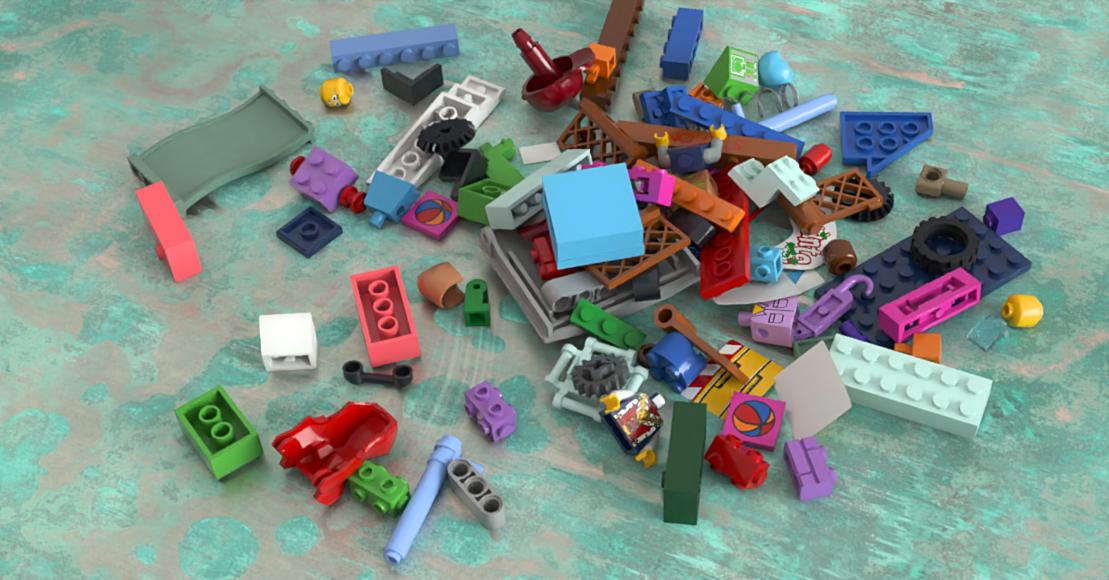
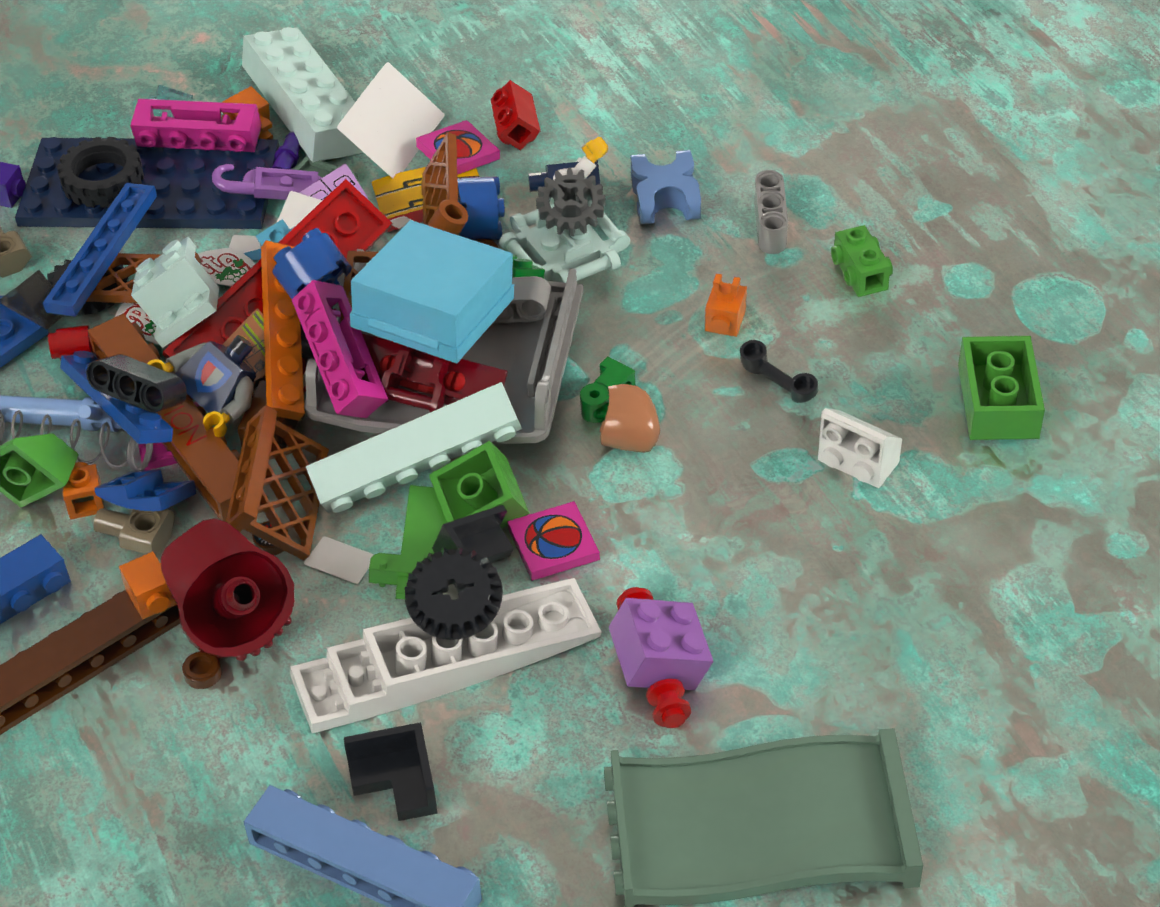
camera: 145 degrees left, 0 degrees up
coral brick [135,181,203,282] -> none
red animal [272,401,398,506] -> none
dark blue tile [276,206,343,259] -> none
yellow head [319,77,353,108] -> none
coral brick [350,265,421,368] -> none
dark azure torso [364,170,420,229] -> none
light blue cylinder [383,435,484,565] -> none
medium lavender brick [464,380,517,442] -> none
red brick [530,234,576,282] -> none
dark green brick [661,401,707,525] -> none
medium lavender brick [783,436,836,501] -> none
reddish brown head [821,239,857,276] -> none
yellow head [1001,294,1043,328] -> none
none -> clear smoke slope [0,270,64,330]
none -> blue plate [43,183,157,317]
none -> black beam [86,354,187,413]
none -> blue brick [272,228,352,299]
none -> medium blue piece [630,150,701,224]
none -> orange brick [705,274,747,337]

